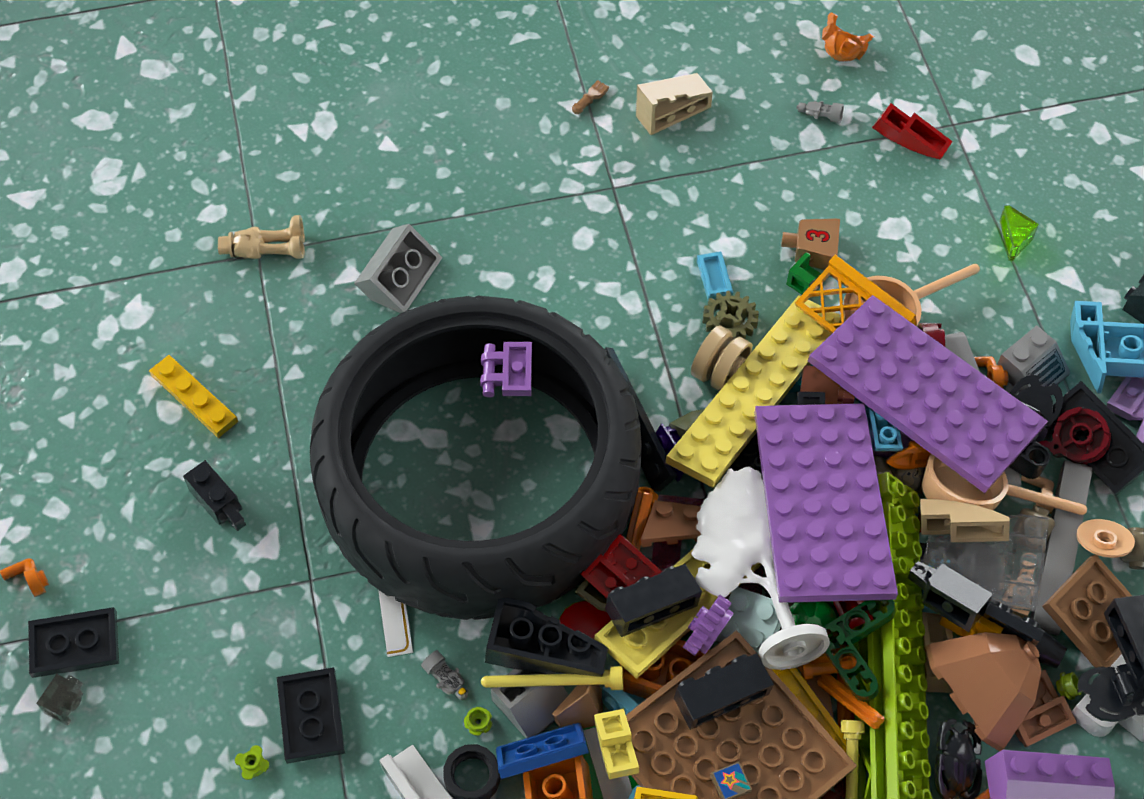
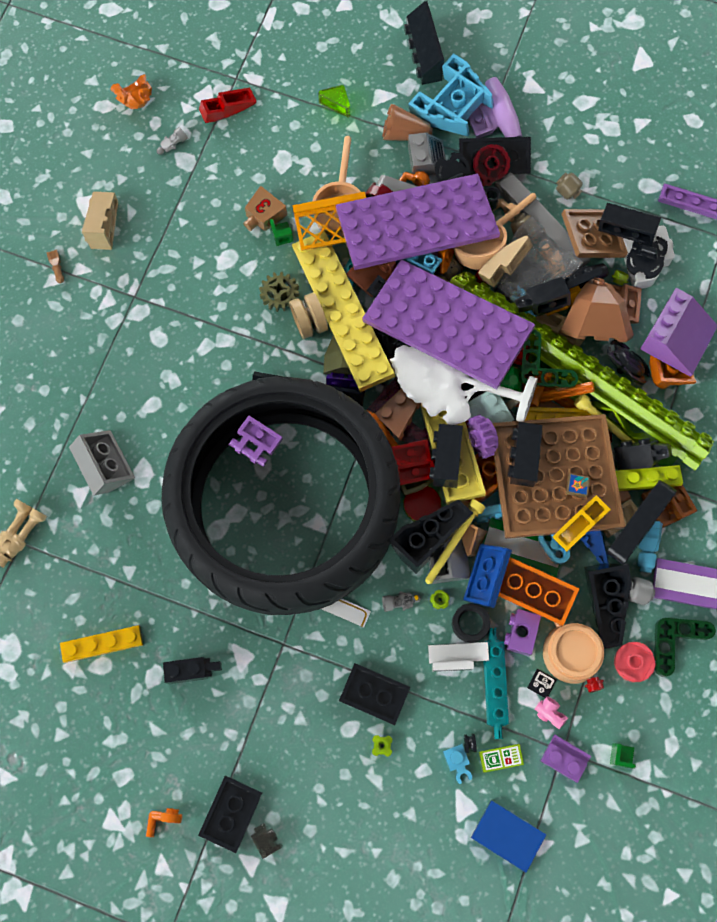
camera: 55 degrees left, 15 degrees up
light yellow slope [594,709,639,780] -> none
medium azure tile [697,251,733,300] -> none
light nougat dish [1076,519,1135,558] -> none
none -> nougat cone [382,104,433,141]

